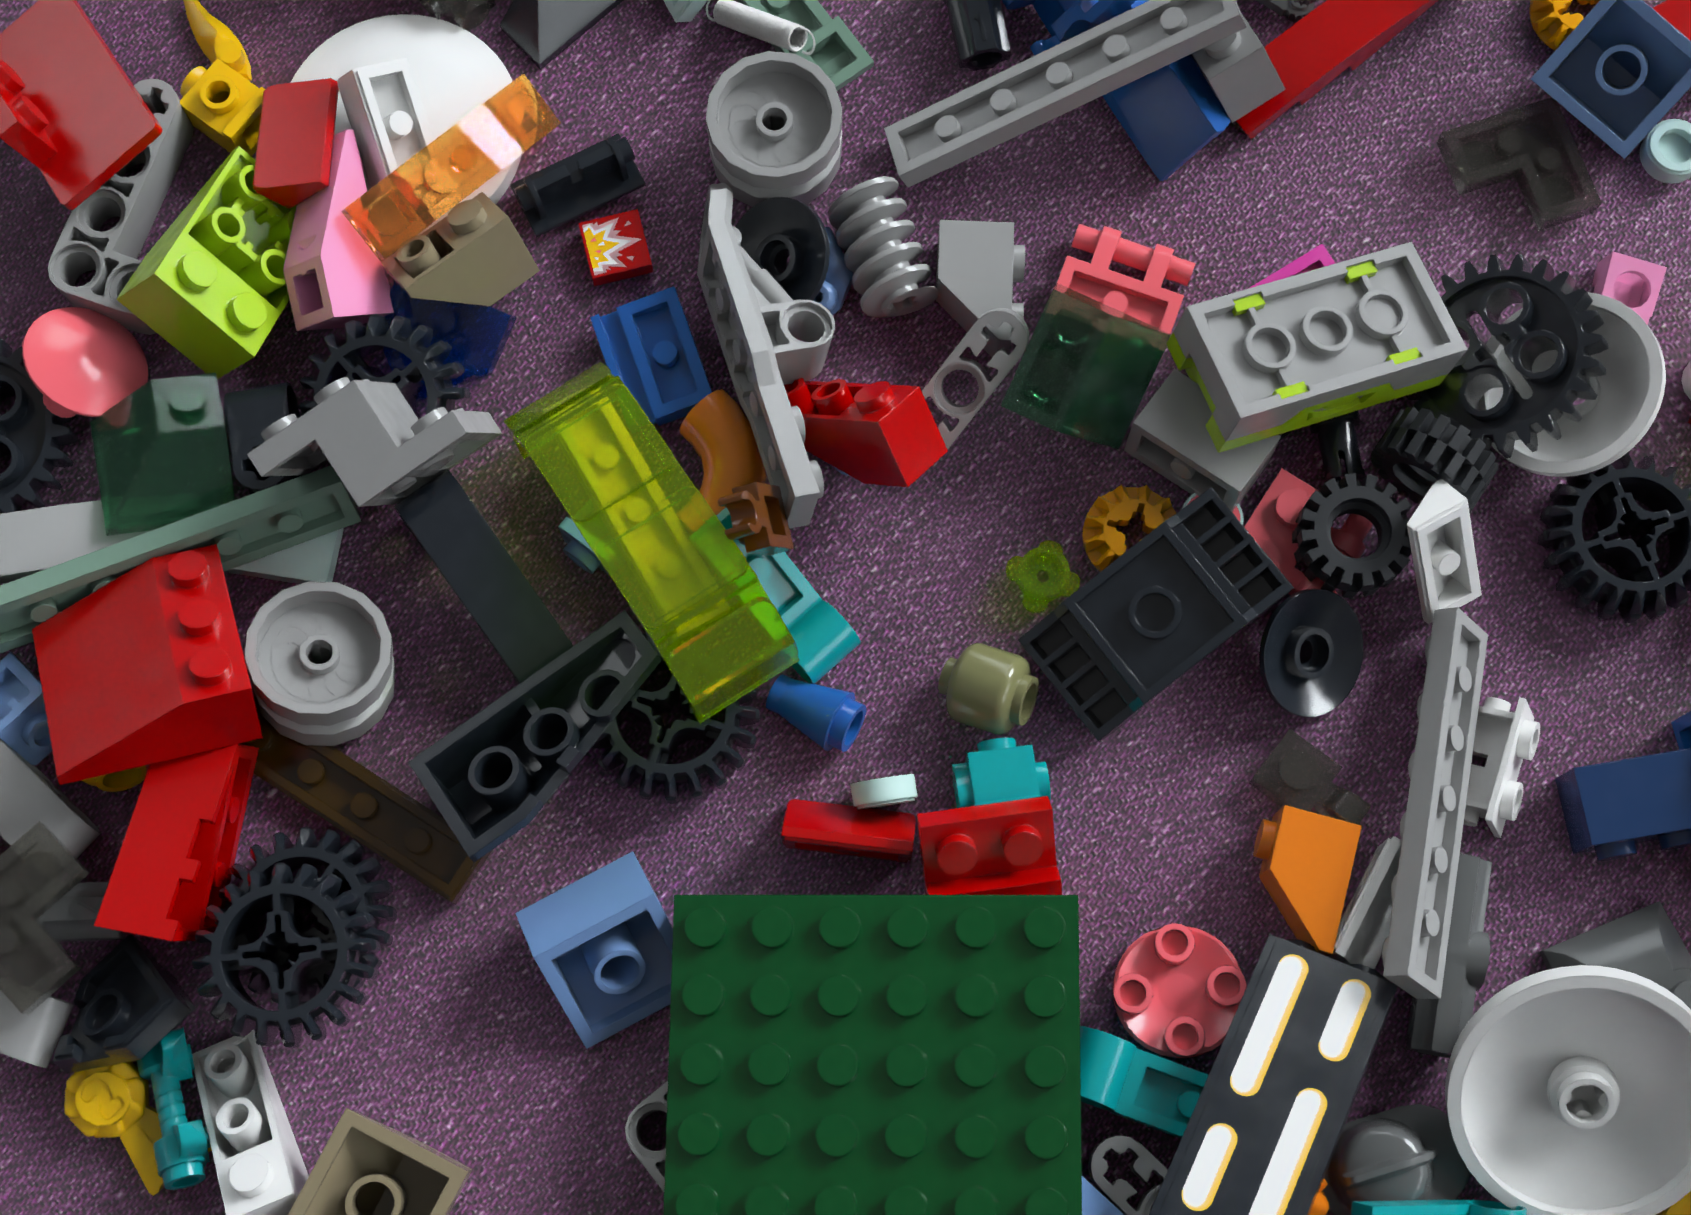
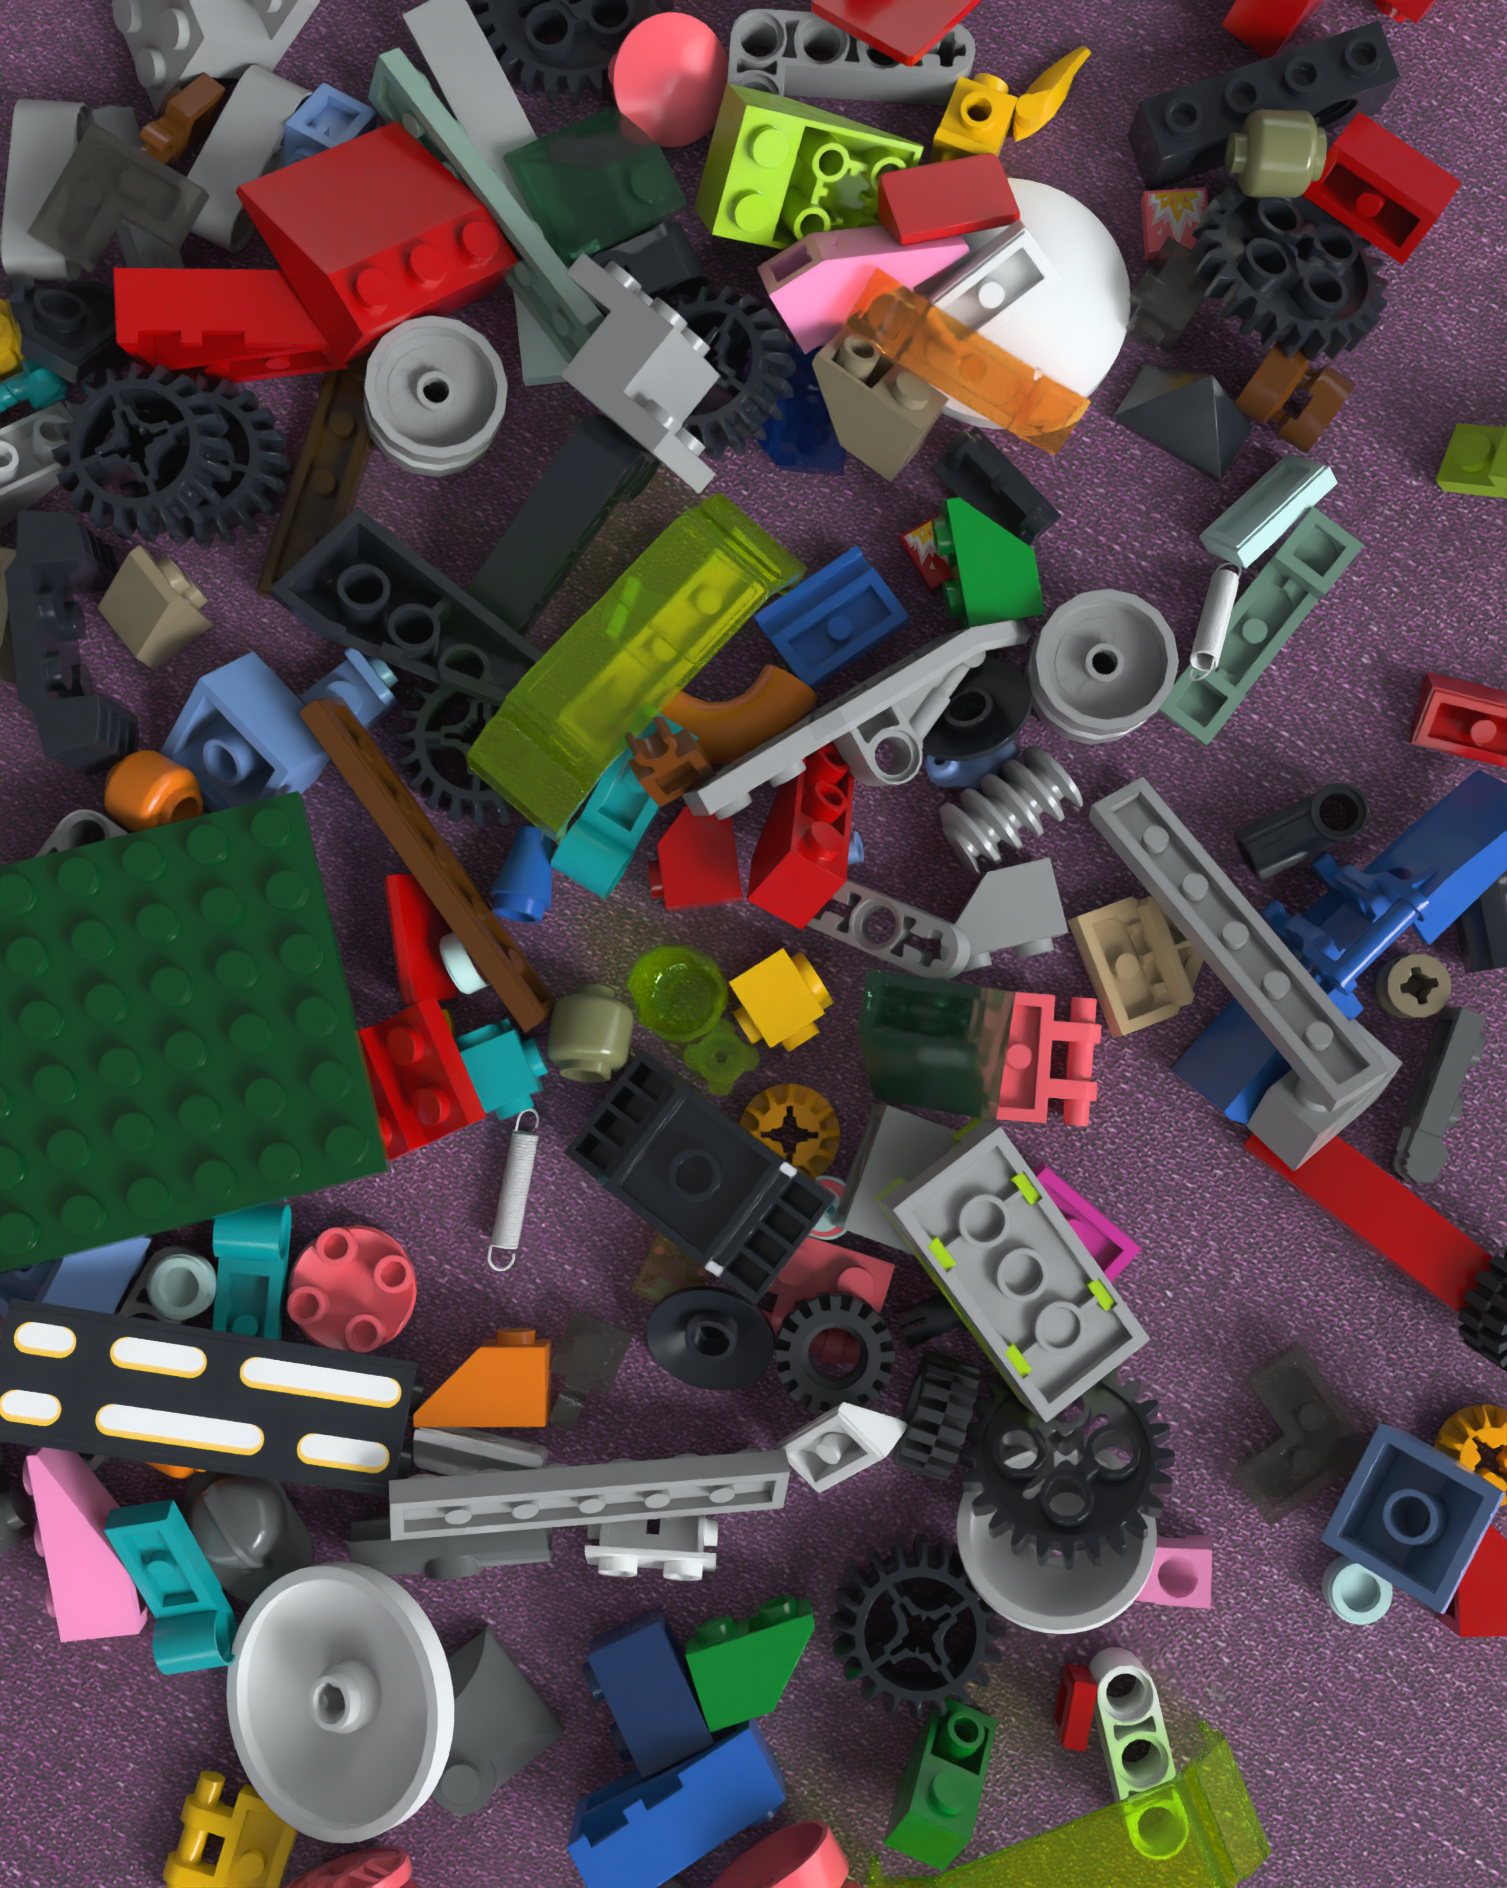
camera: 75 degrees right, 10 degrees up
none -> black plate [4,510,139,776]
none -> dark tan slope [97,545,213,670]
none -> orange head [104,750,203,833]
none -> light aqua tile [147,1252,217,1320]
none -> reddish brown tile [298,696,557,1032]
none -> medium blue bracket [299,647,402,731]
none -> white piece [488,1108,539,1271]
none -> clear neon green hair [626,944,728,1042]
none -> clear yellow tile [631,1232,711,1303]
none -> red slope [647,770,743,912]
none -> green slope [685,1595,815,1733]
none -> yellow brick [729,948,834,1052]
none -> green slope [931,497,1045,630]
none -> tan slope [1067,896,1204,1038]

